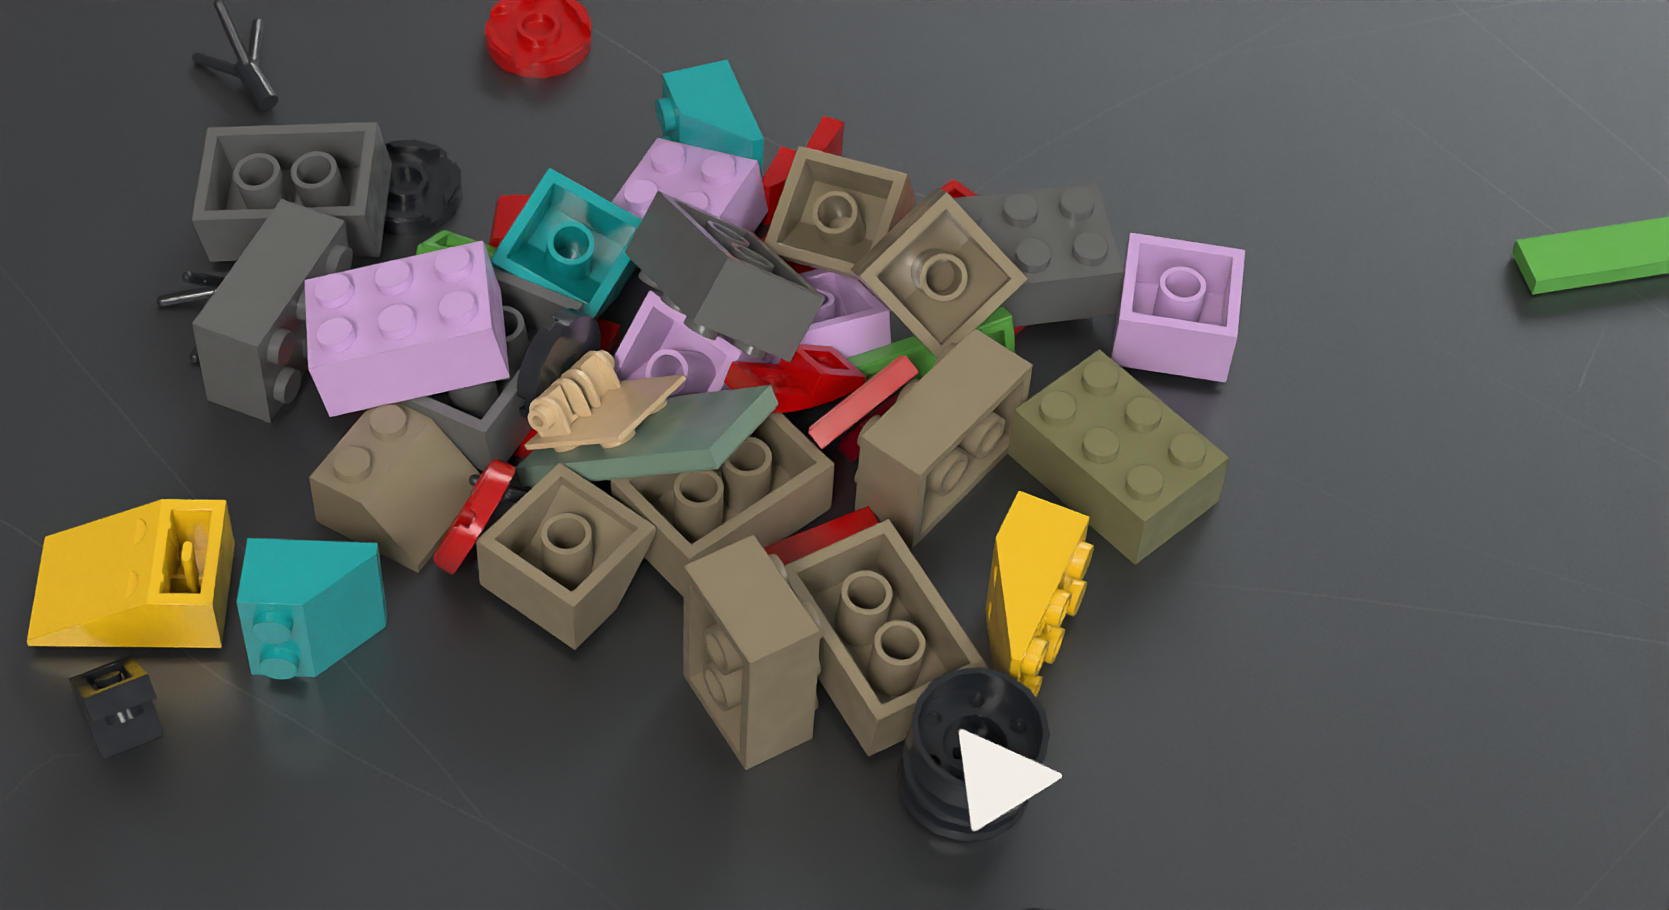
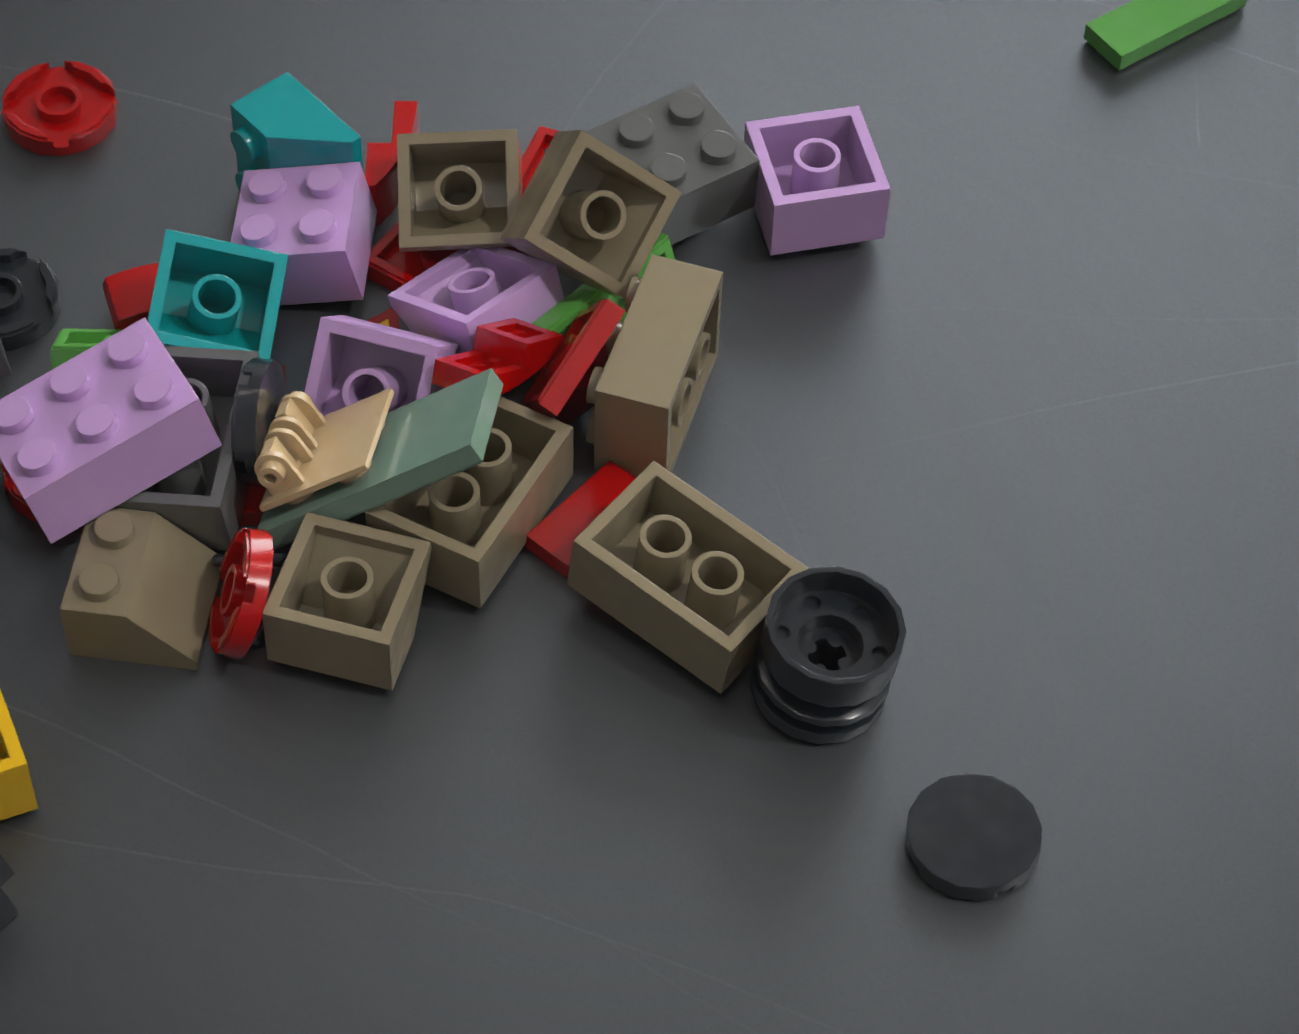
camera: 20 degrees left, 0 degrees up
teal slope [237,538,387,680] -> none
dark grey brick [625,191,825,362] -> none
dark tan brick [683,535,824,770] -> none
white sticker [959,729,1062,831] -> none
yellow slope [985,491,1094,698] -> none
olive brick [1008,349,1229,565] -> none

